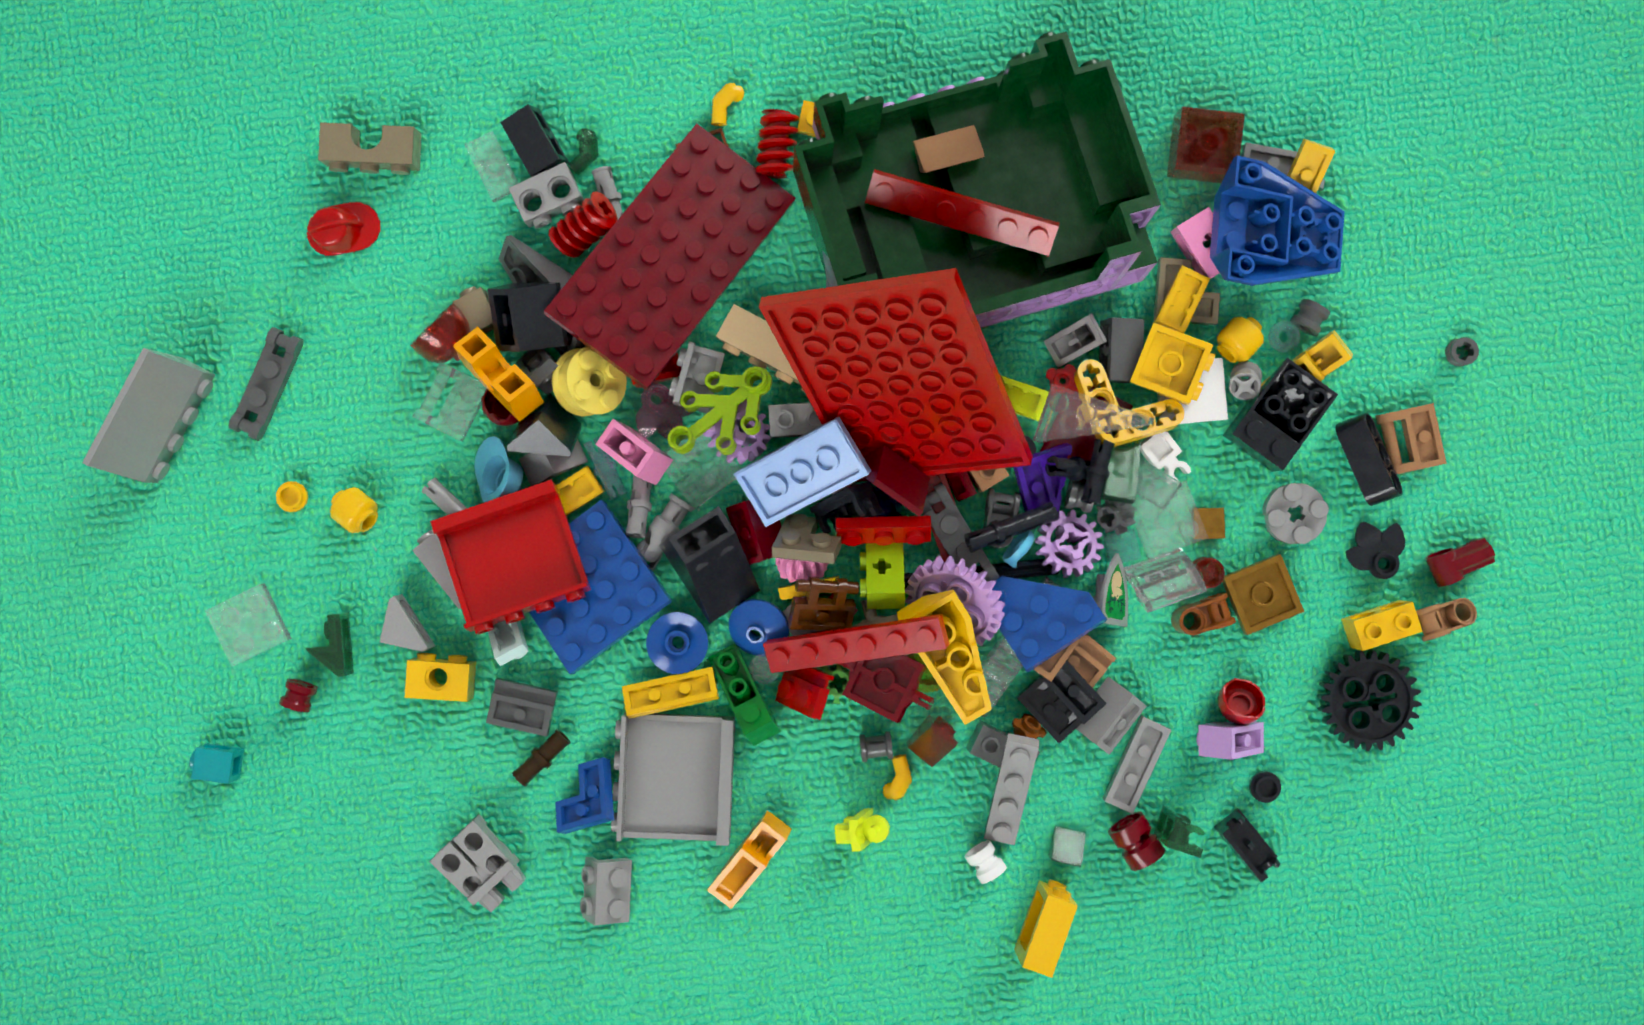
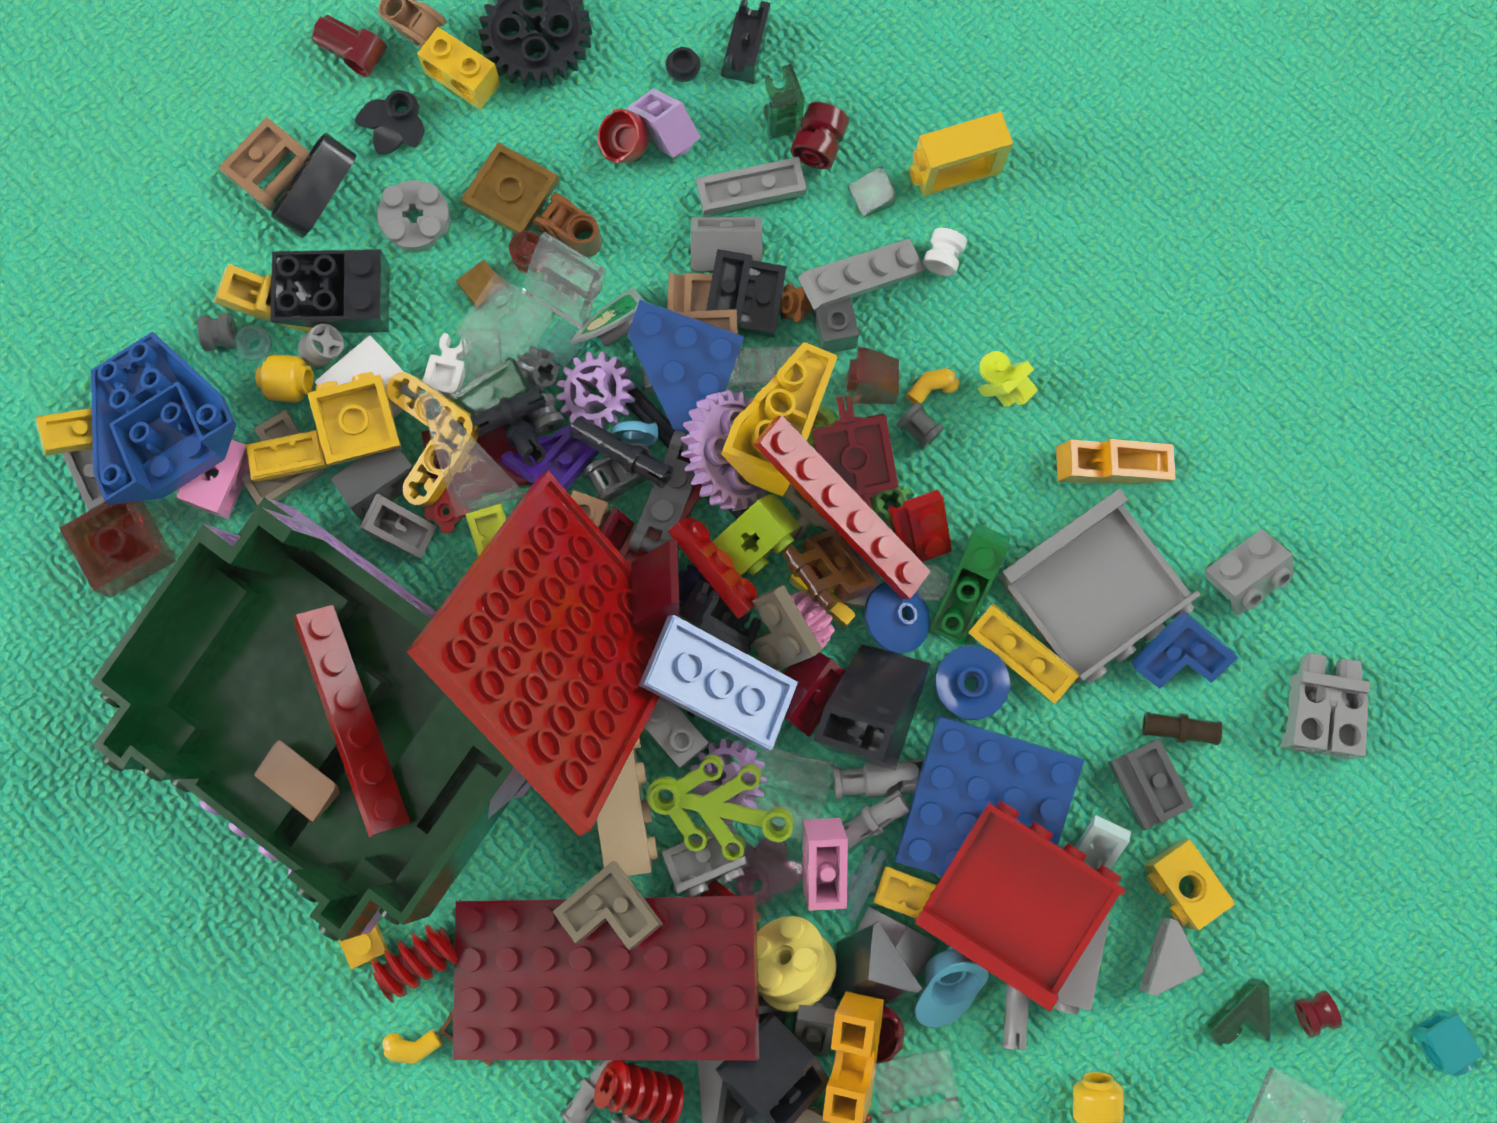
camera: 125 degrees left, 10 degrees down
dark grey bush [1445,337,1479,366] -> none
none -> dark tan plate [553,861,663,950]

